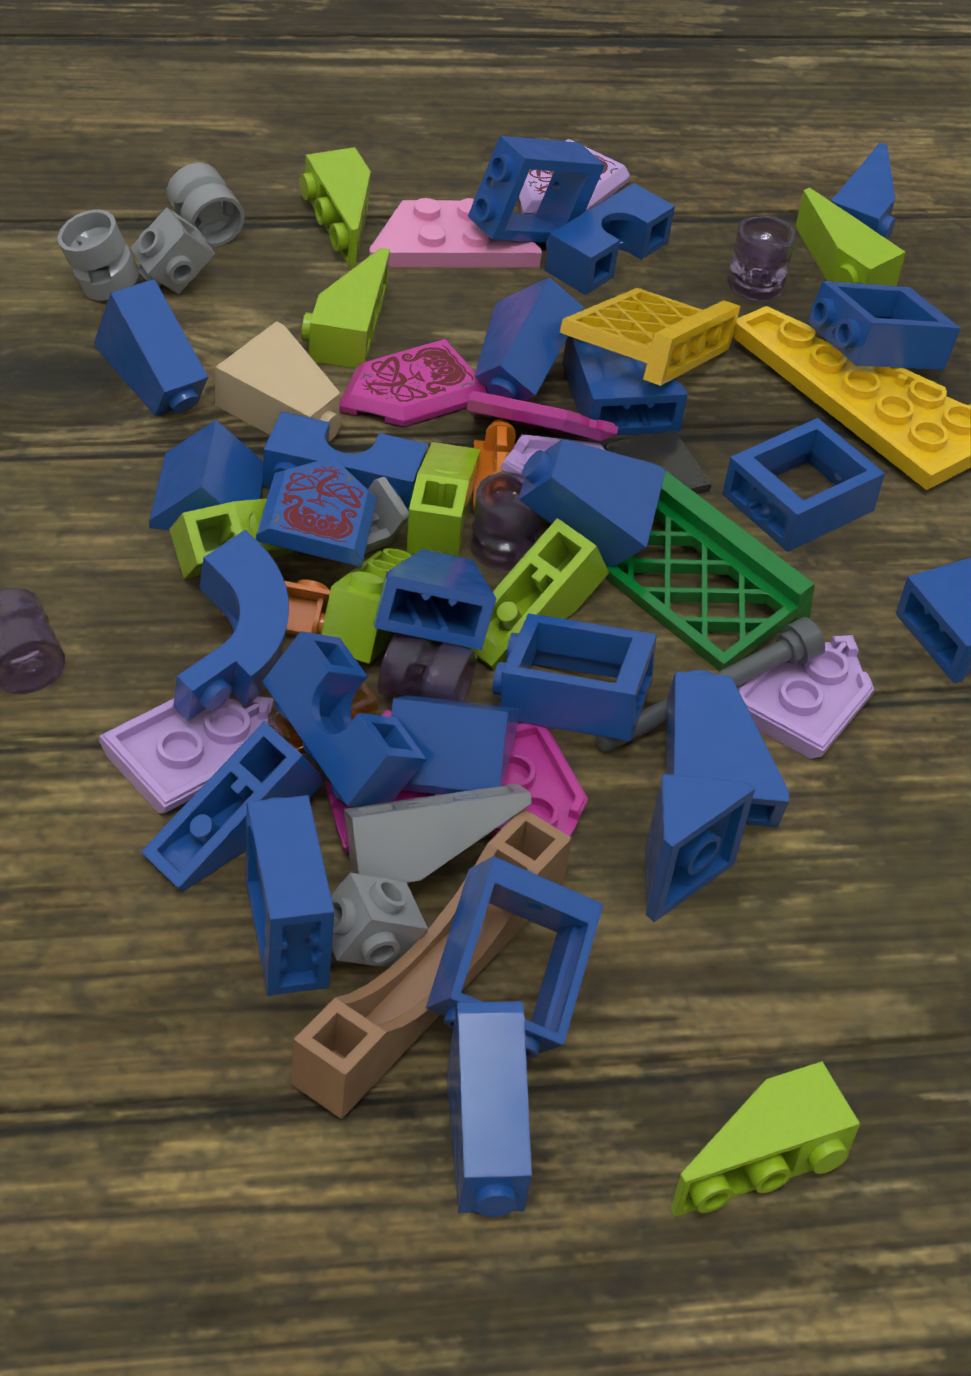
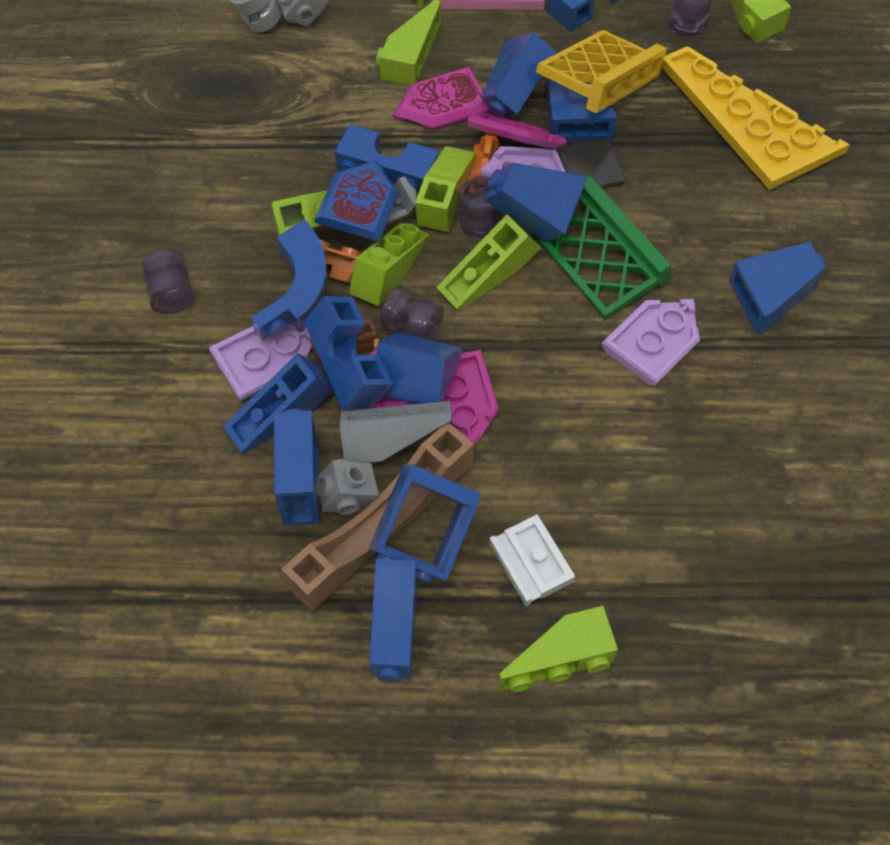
camera: 15 degrees right, 15 degrees up
blue slope [94,279,209,416] -> none
blue slope [149,420,263,530] -> none
tan slope [215,321,341,441] -> none
blue slope [373,549,496,650] -> none
blue window [493,613,657,741] -> none
dark grey piece [595,617,825,752] -> none
blue slope [645,774,755,922] -> none
blue slope [666,670,789,827] -> none
blue window [722,418,885,552] -> none
blue window [807,281,961,370] -> none
none -> white plate [489,514,575,606]

